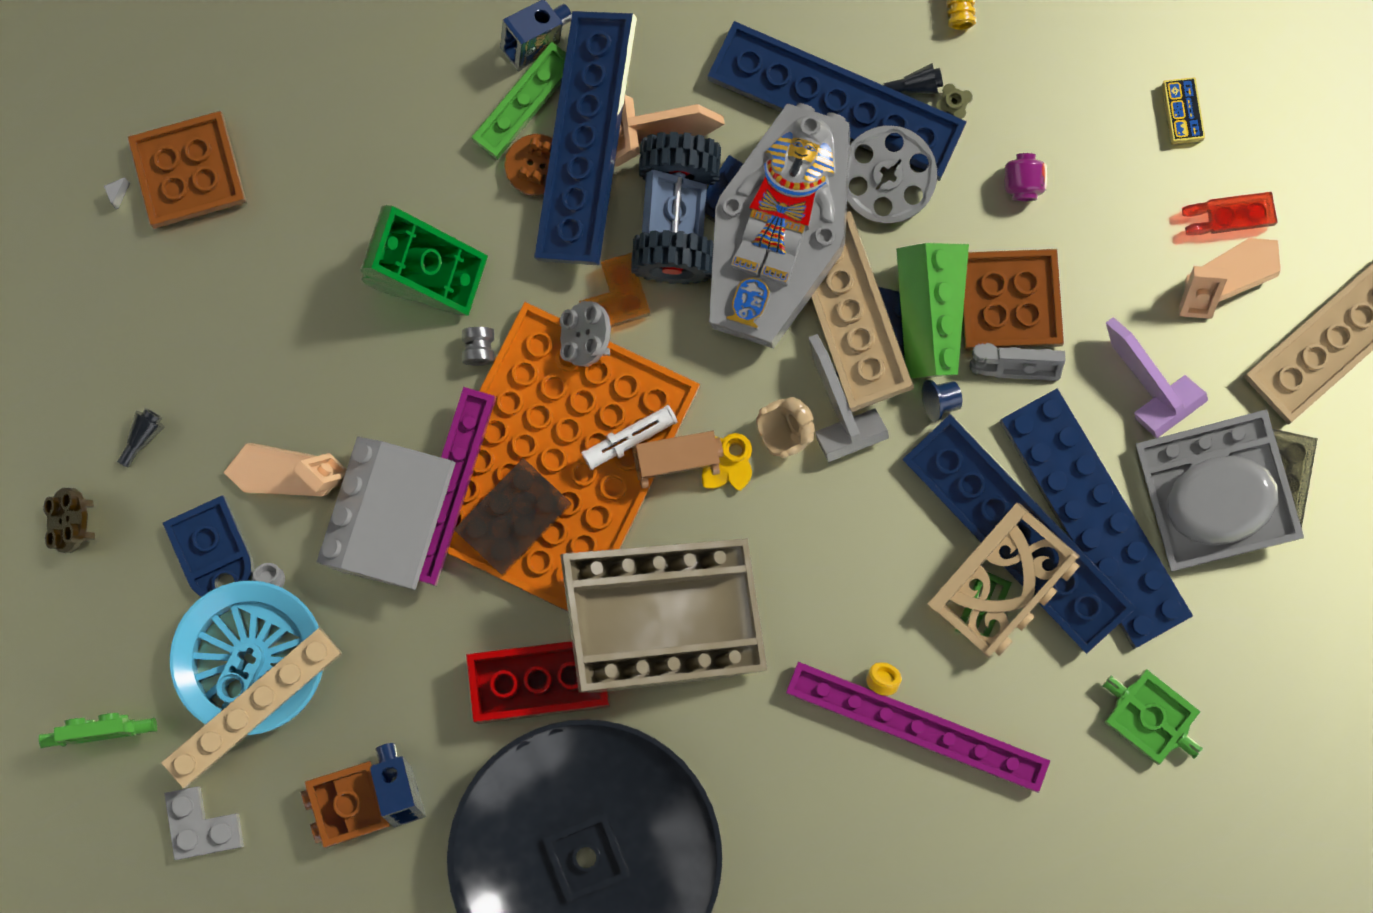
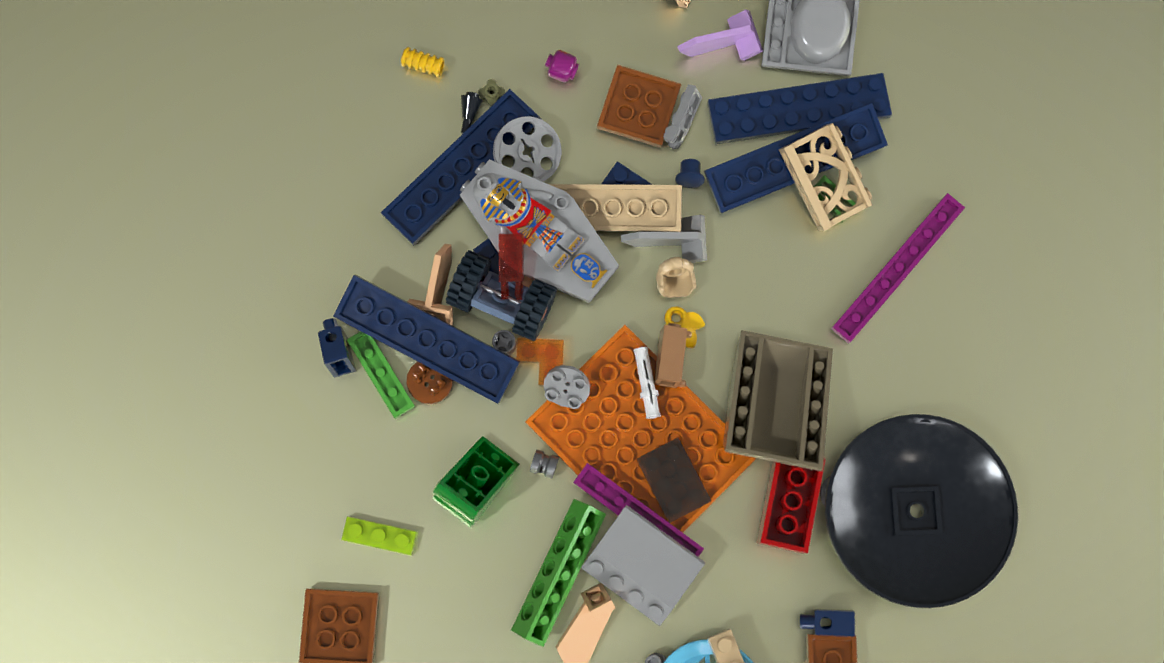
camera: 75 degrees left, 0 degrees up
yellow tile [866,662,902,696] -> none
bright green wedge [896,243,969,379] -> none
bright green plate [1102,669,1203,765] -> none
none -> lime plate [341,517,417,555]
none -> flat silver wheel [492,330,516,355]
none -> clear red hinge [499,233,524,300]
none -> bright green brick [511,499,606,647]

